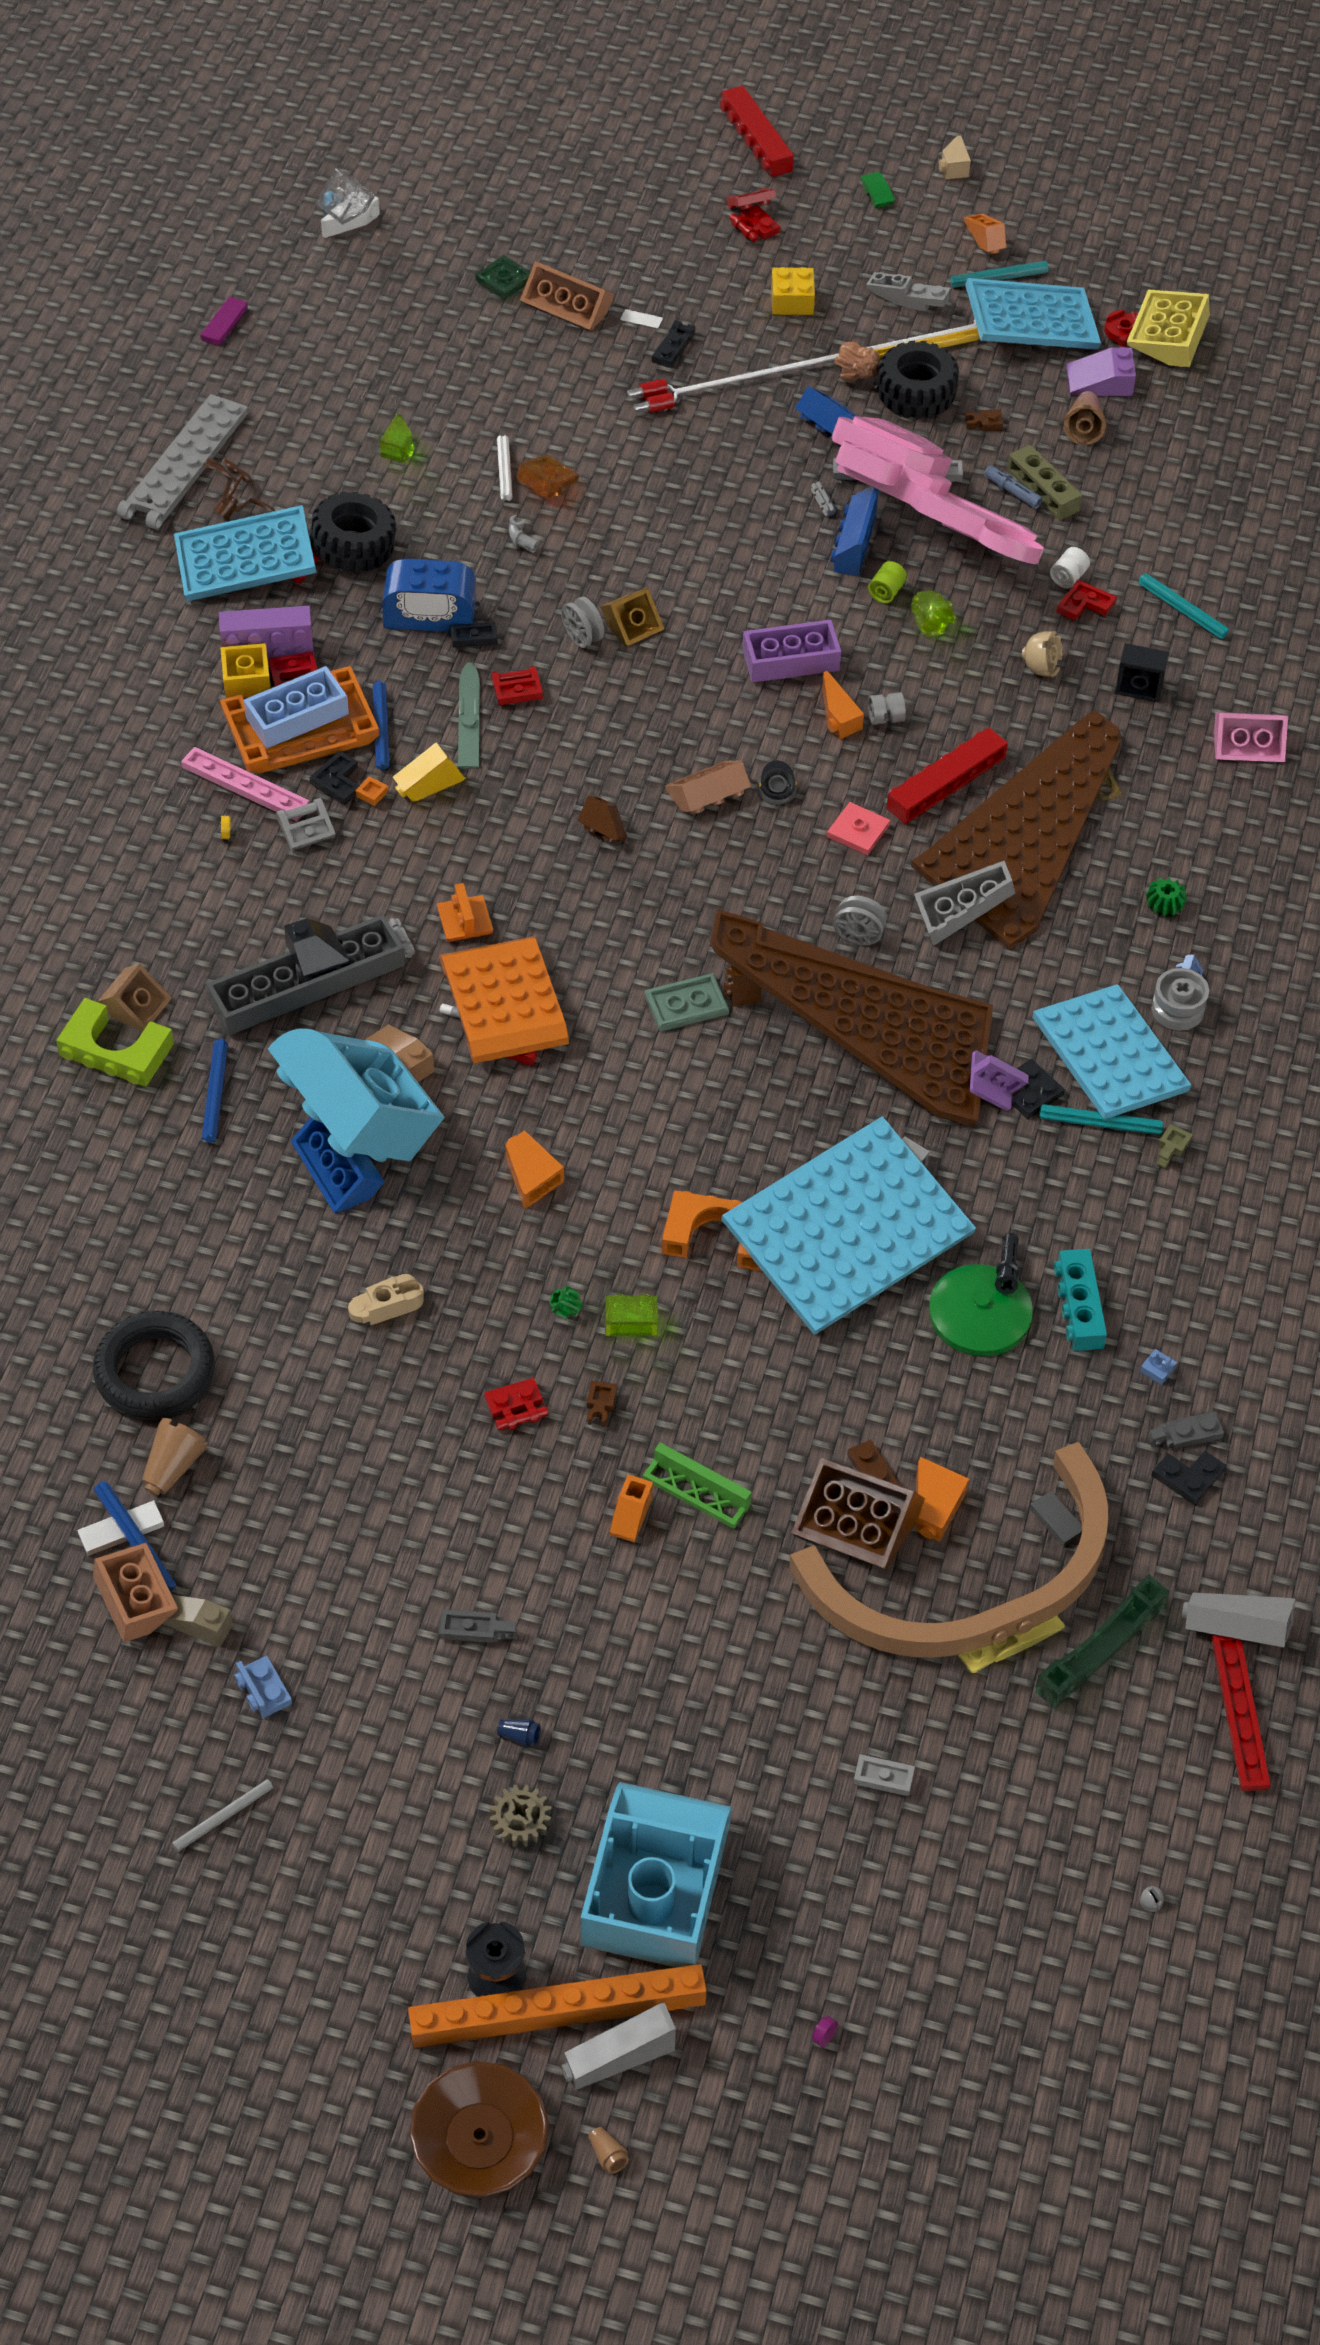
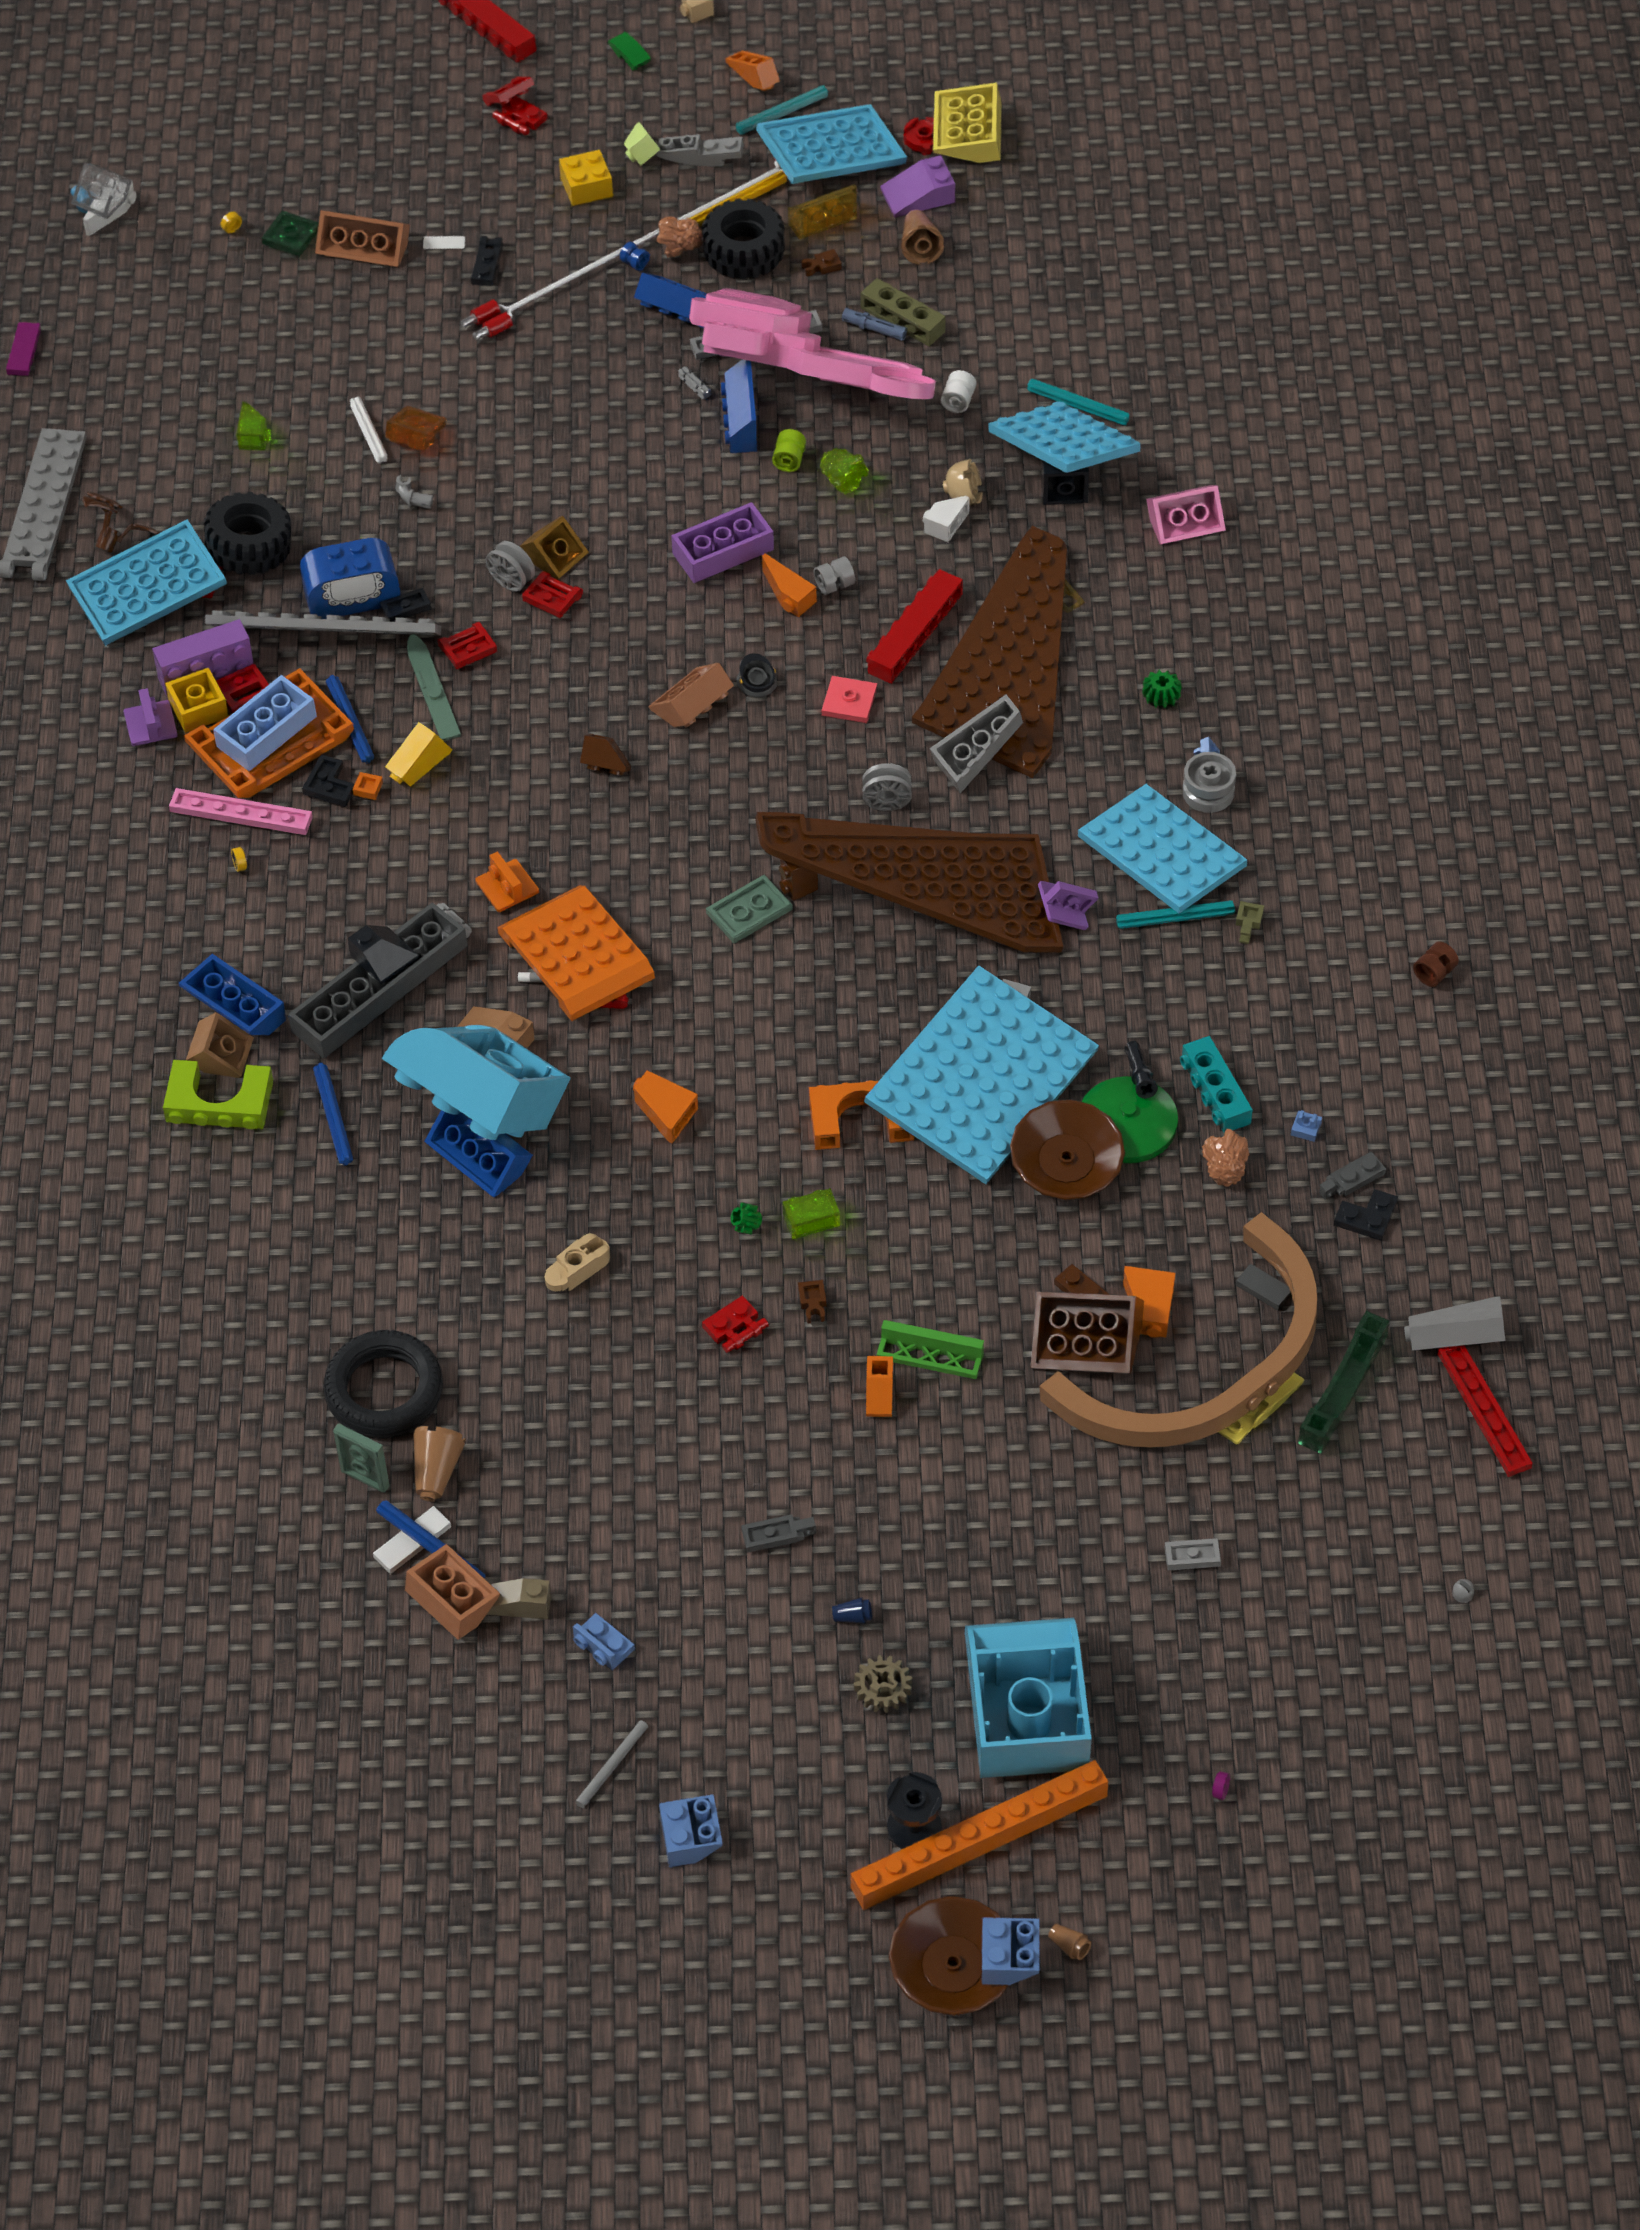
camera: 15 degrees left, 0 degrees up
light grey plate [276,798,335,851] -> none
light grey slope [561,2003,676,2090] -> none
black plate [1011,1058,1065,1120] -> none
red plate [1056,580,1117,621] -> none
none -> medium lavender bracket [123,688,178,746]
none -> blue slope [179,954,286,1035]
none -> light grey plate [205,611,441,636]
none -> yellow tile [220,211,242,233]
none -> sand green tile [333,1423,390,1493]
none -> red plate [522,571,583,618]
none -> blue wheel [619,242,650,271]
none -> yellowish green slope [624,122,661,165]
none -> medium blue slope [659,1794,723,1867]
none -> clear yellow slope [788,184,857,240]
none -> white slope [922,496,970,542]
none -> medium blue slope [982,1918,1039,1985]
none -> medium azure plate [989,402,1140,473]
none -> reddish brown dish [1010,1099,1125,1200]
none -> nougat hair [1202,1129,1249,1187]

